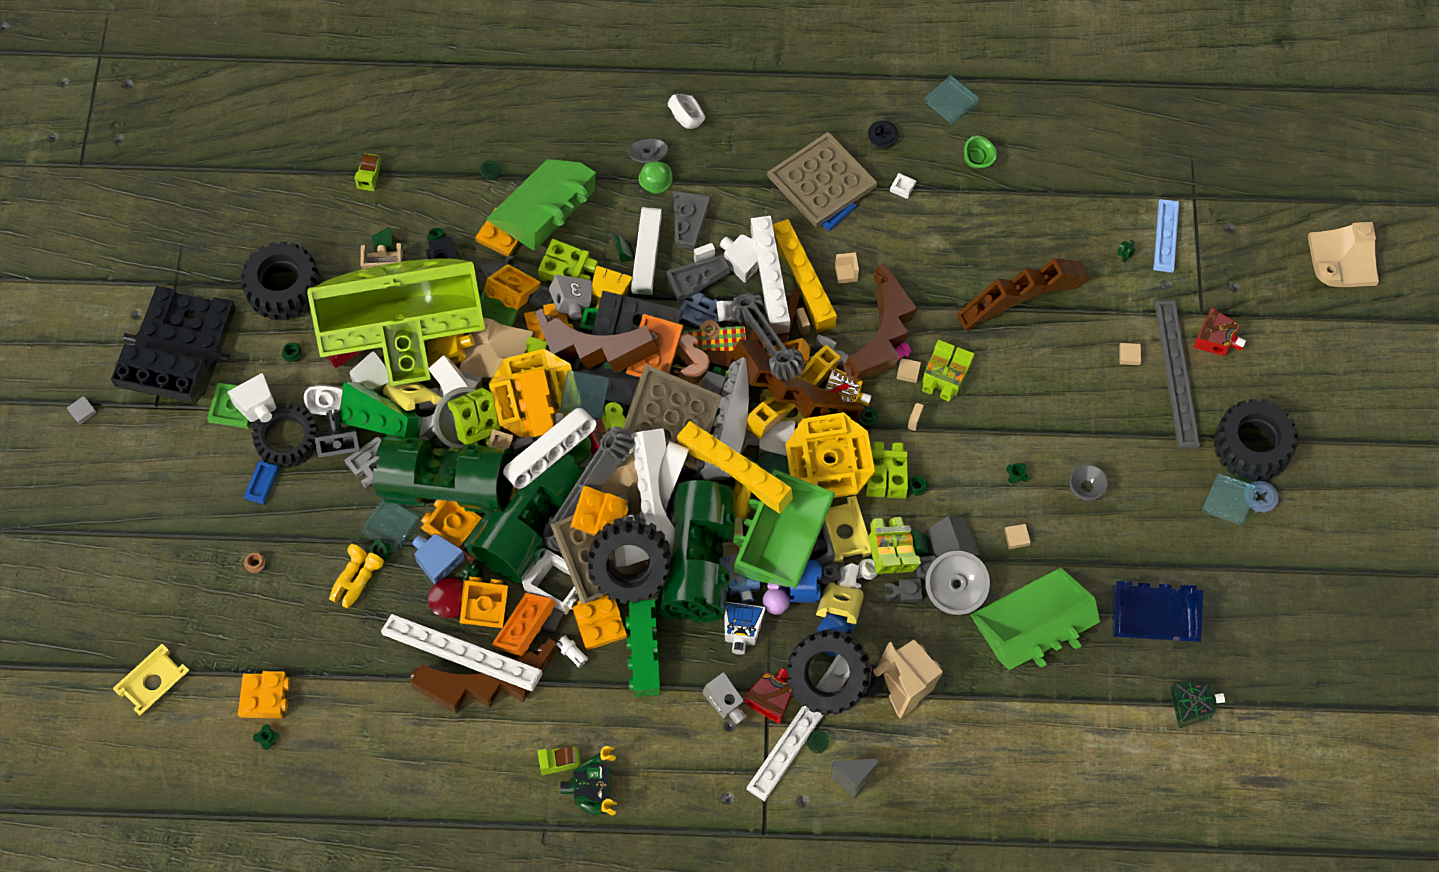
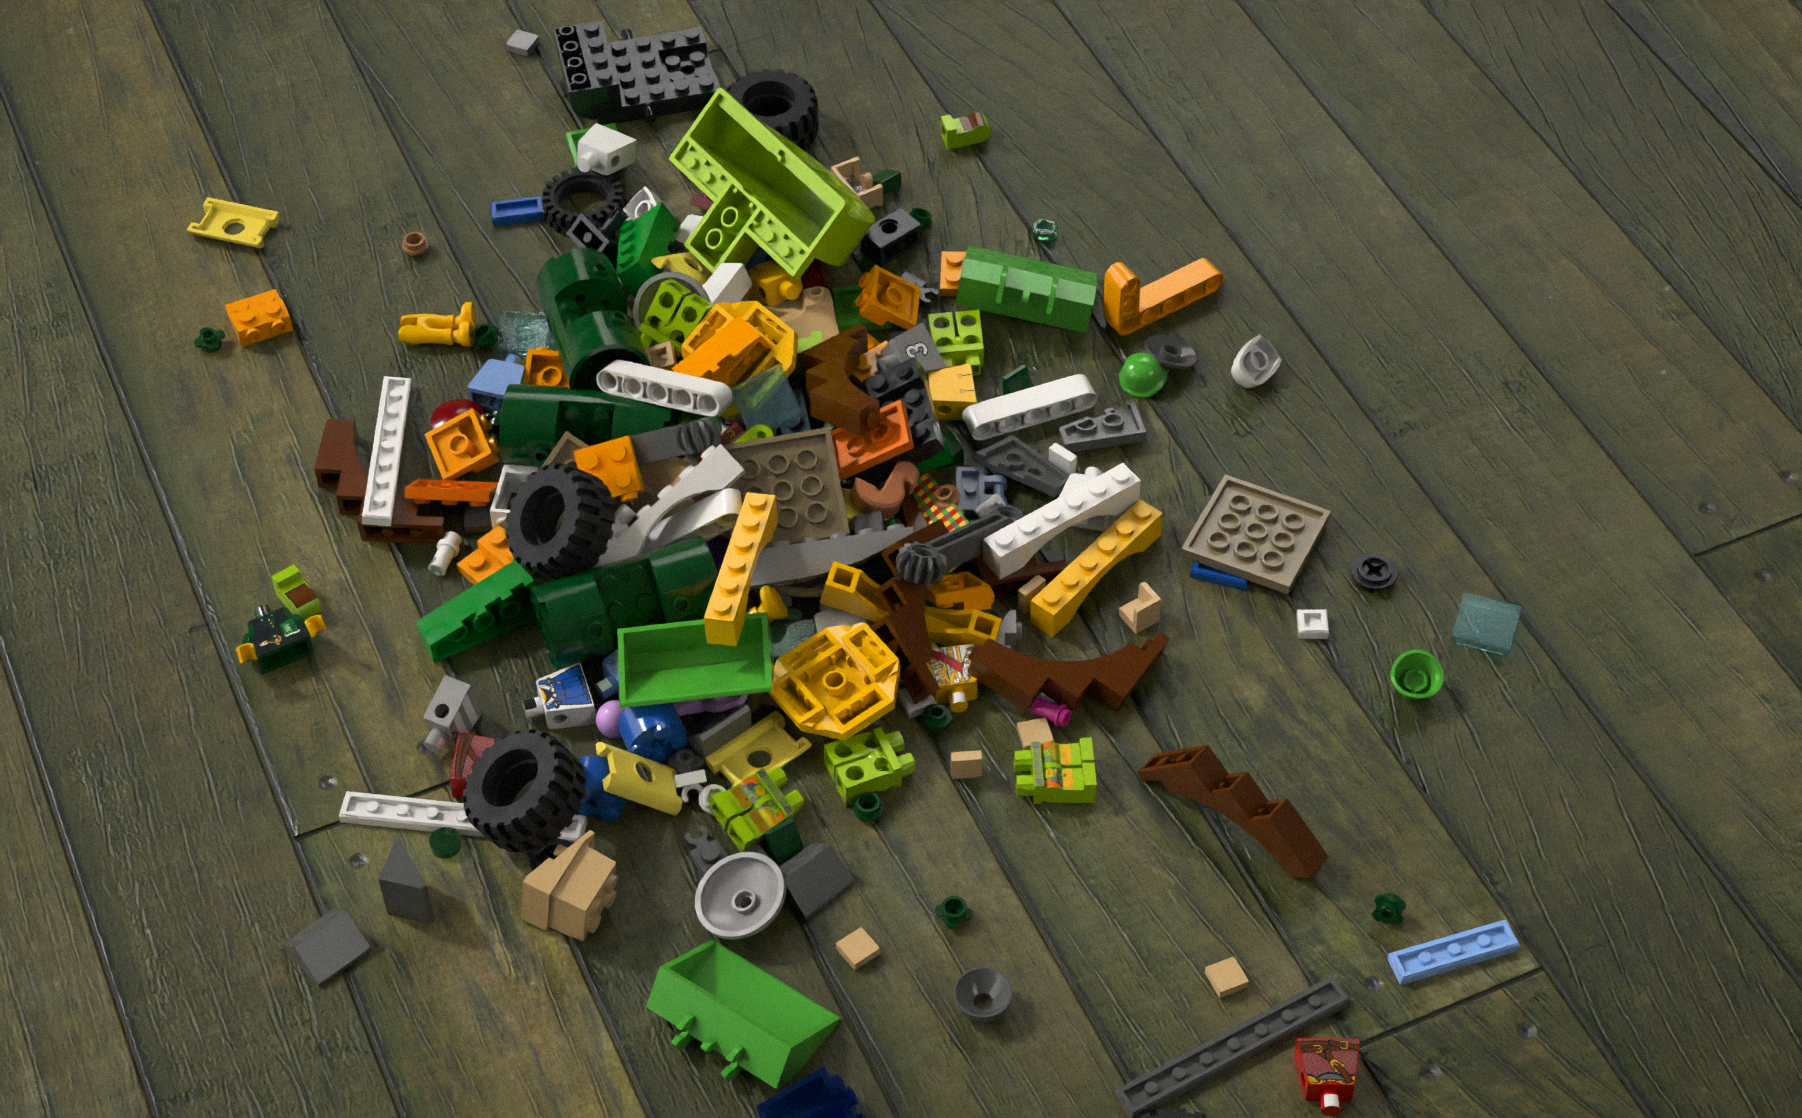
camera: 65 degrees right, 15 degrees down
none -> dark grey slope [282,908,371,988]
none -> light orange beam [1103,258,1225,336]

